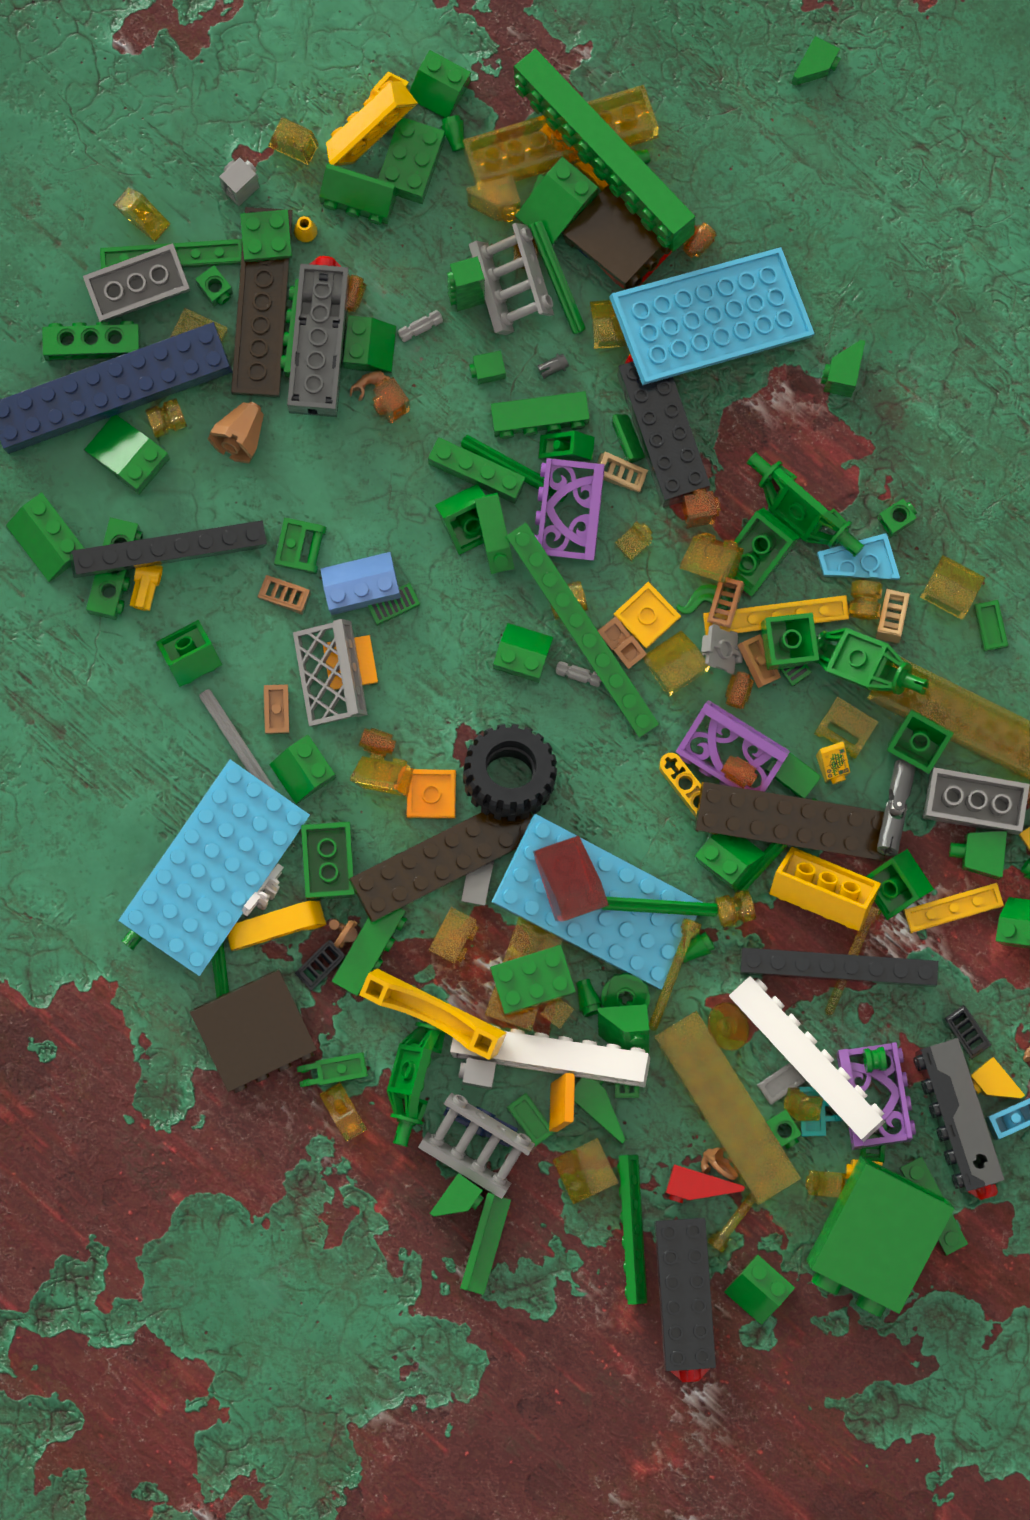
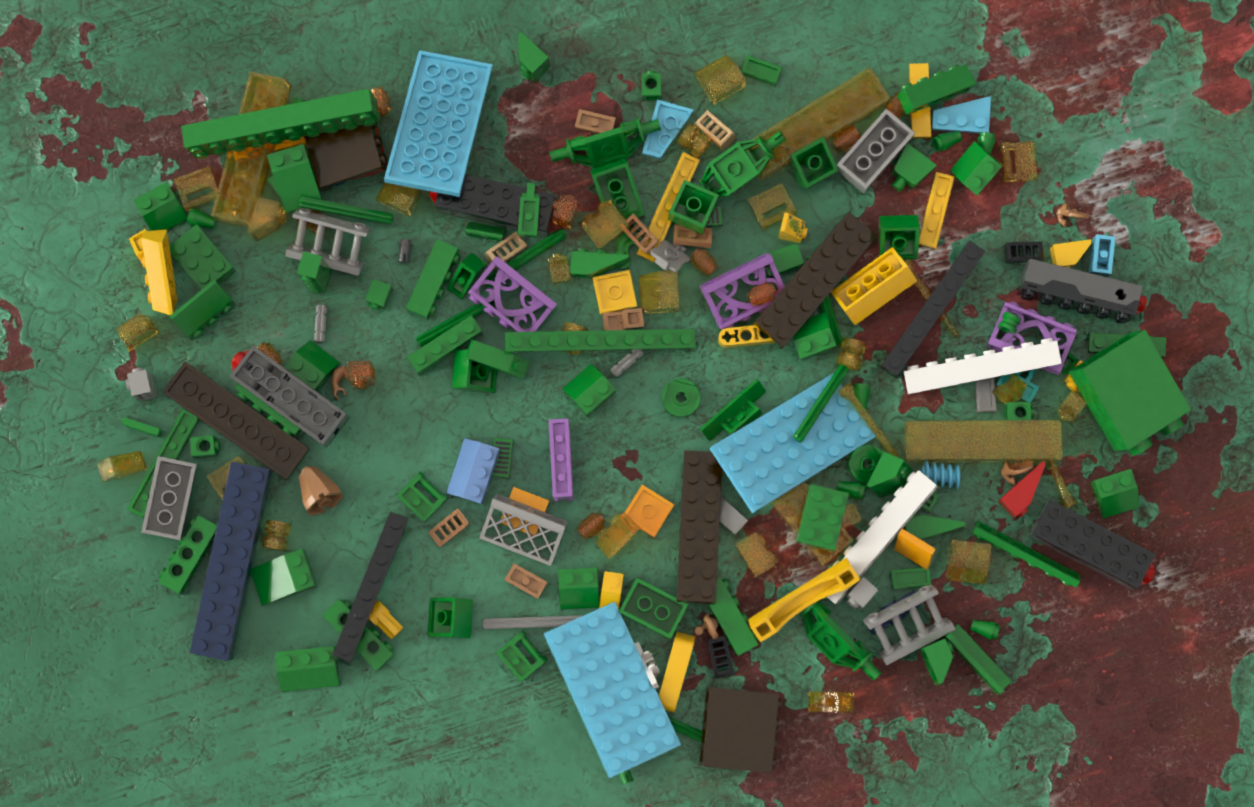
camera: 55 degrees left, 0 degrees up
green plate [240,209,292,262] -> none
yellow cone [294,216,317,242] -> none
green hinge [297,1052,368,1087] -> none
black tyre [463,724,557,821] -> none
clear red slope [533,836,609,921] -> none
clear yellow dish [708,1002,749,1051] -> none
dark grey piece [877,760,916,856] -> none
none -> green tile [121,417,163,438]
none -> clear yellow plate [174,166,222,211]
none -> green axle [485,229,566,287]
none -> green plate [496,630,548,682]
none -> green hinge [518,183,540,237]
none -> medium lavender fence [549,419,573,502]
none -> green slope [570,249,631,278]
none -> medium nougat plate [575,109,616,134]
none -> yellow slope [599,571,624,609]
none -> green plate [662,379,700,417]
none -> green bracket [700,379,766,441]
none -> clear orange brick [833,125,861,152]
none -> medium azure piece [920,461,961,490]
none -> green cone [970,619,1000,641]

